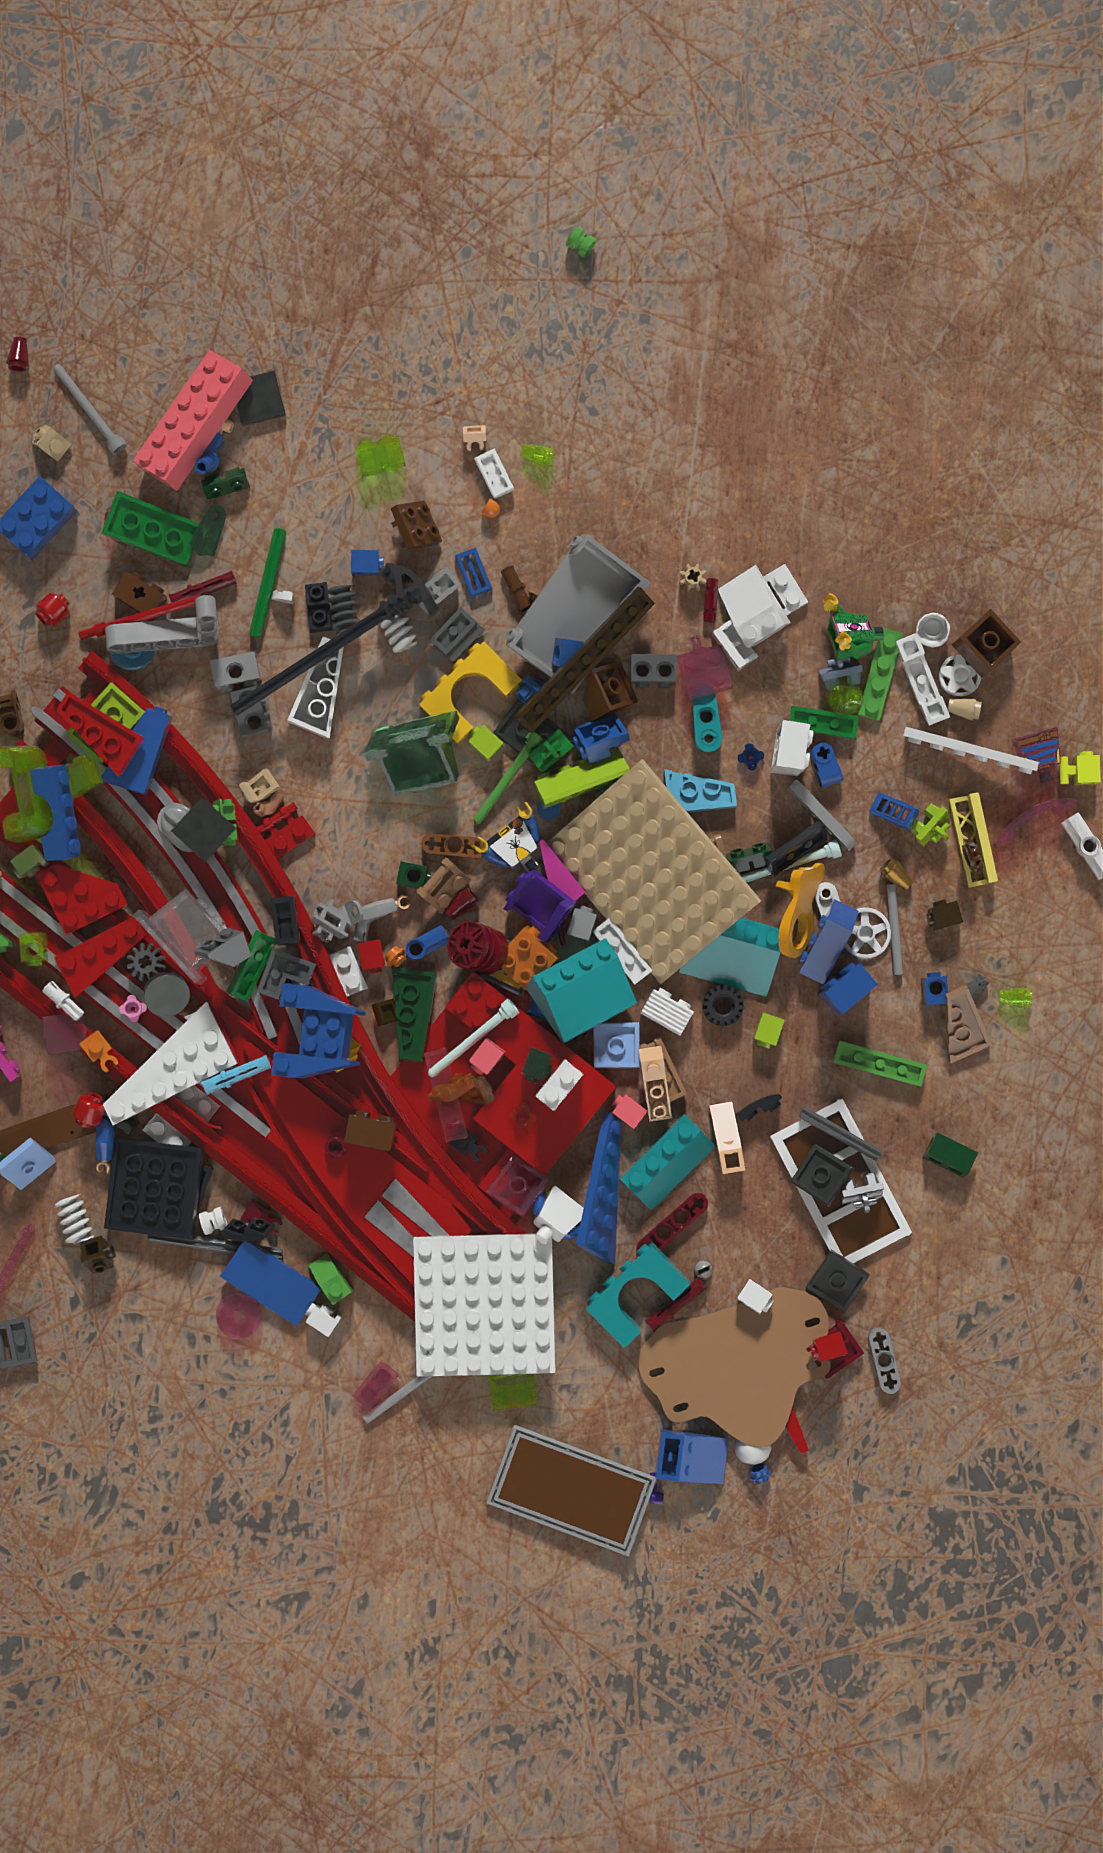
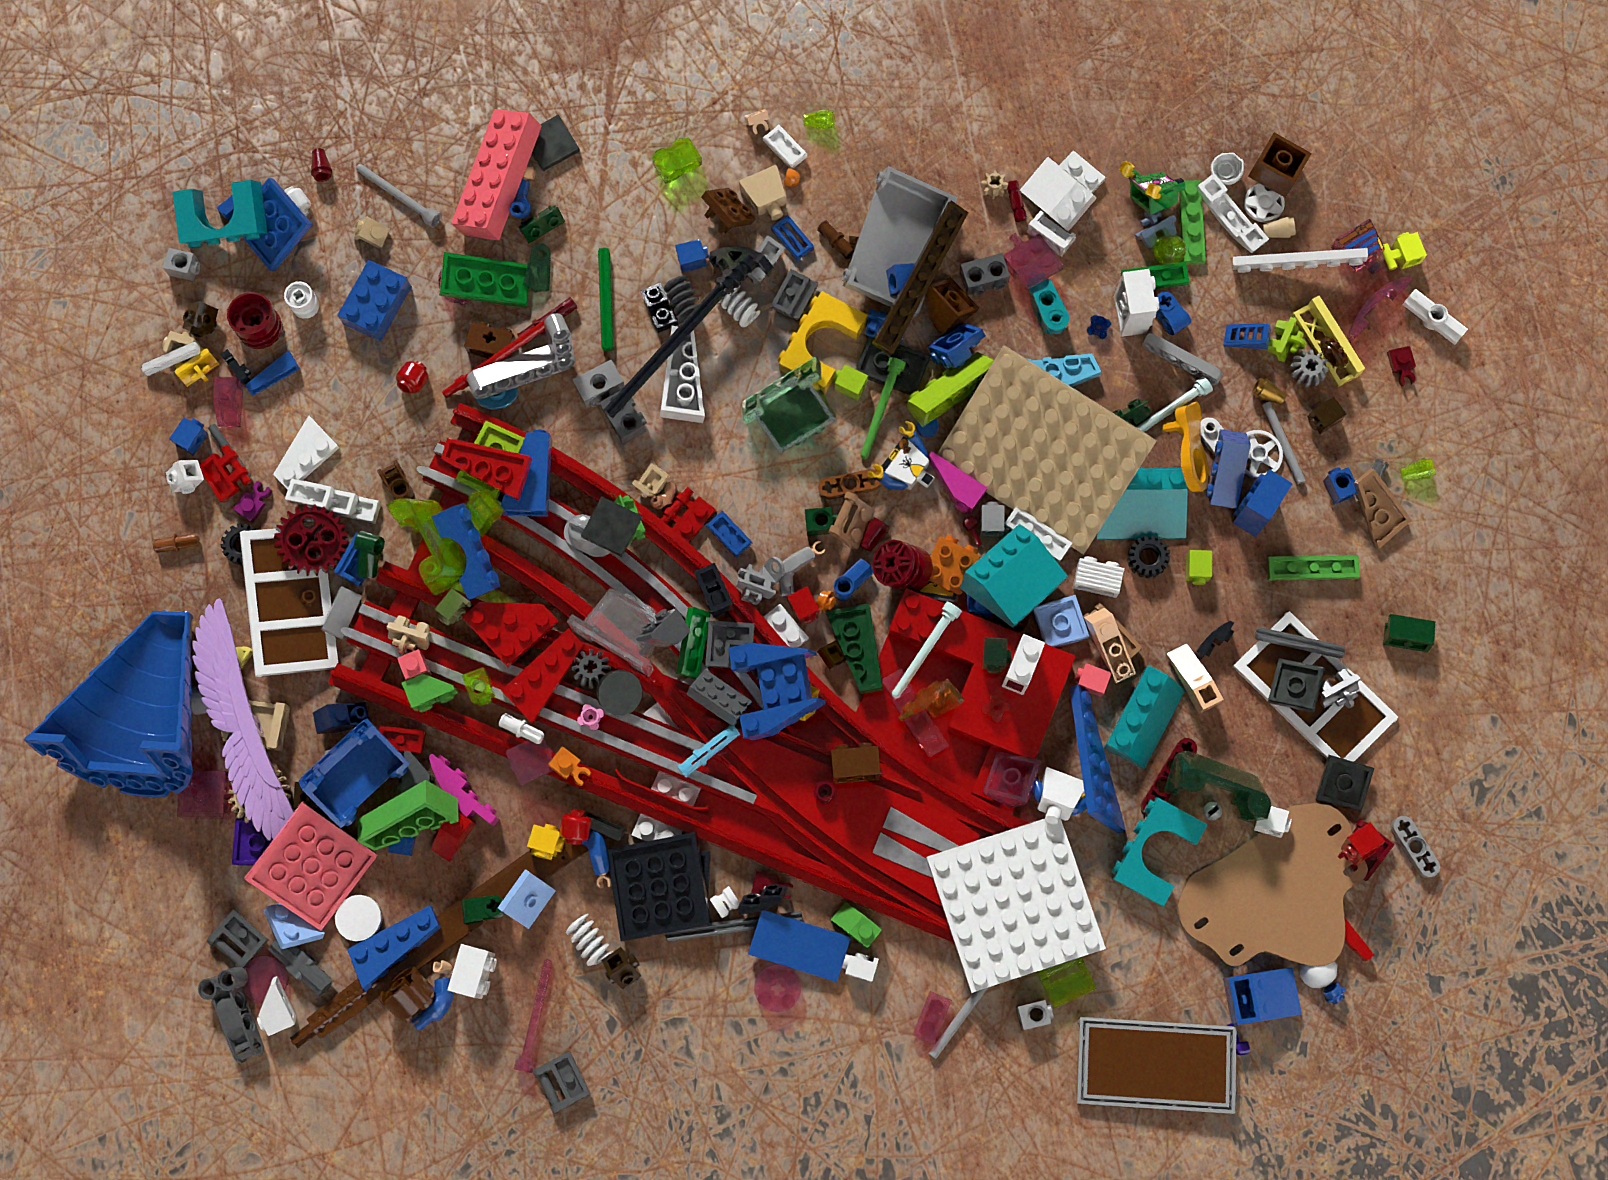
camera: 10 degrees left, 10 degrees down
white wing [103,1002,238,1125] -> none
white tile [271,590,295,604] -> none
black plate [447,1124,489,1163] -> none
coral brick [469,1038,506,1075] -> none
dark purple panel [503,869,576,942] -> none
green hips [528,729,574,773] -> none
dark red pin [645,1277,707,1332] -> none
black plate [766,820,828,877] -> none
none -> yellow brick [527,824,564,860]
none -> dark grey piece [686,669,752,727]
none -> blue plate [706,511,753,558]
none -> tan torso [739,165,786,221]
none -> light grey brick [1016,1000,1054,1030]
none -> clear green windscreen [1164,751,1271,822]
none -> light grey gear [1290,349,1329,387]
none -> dark red plate [1387,346,1416,386]

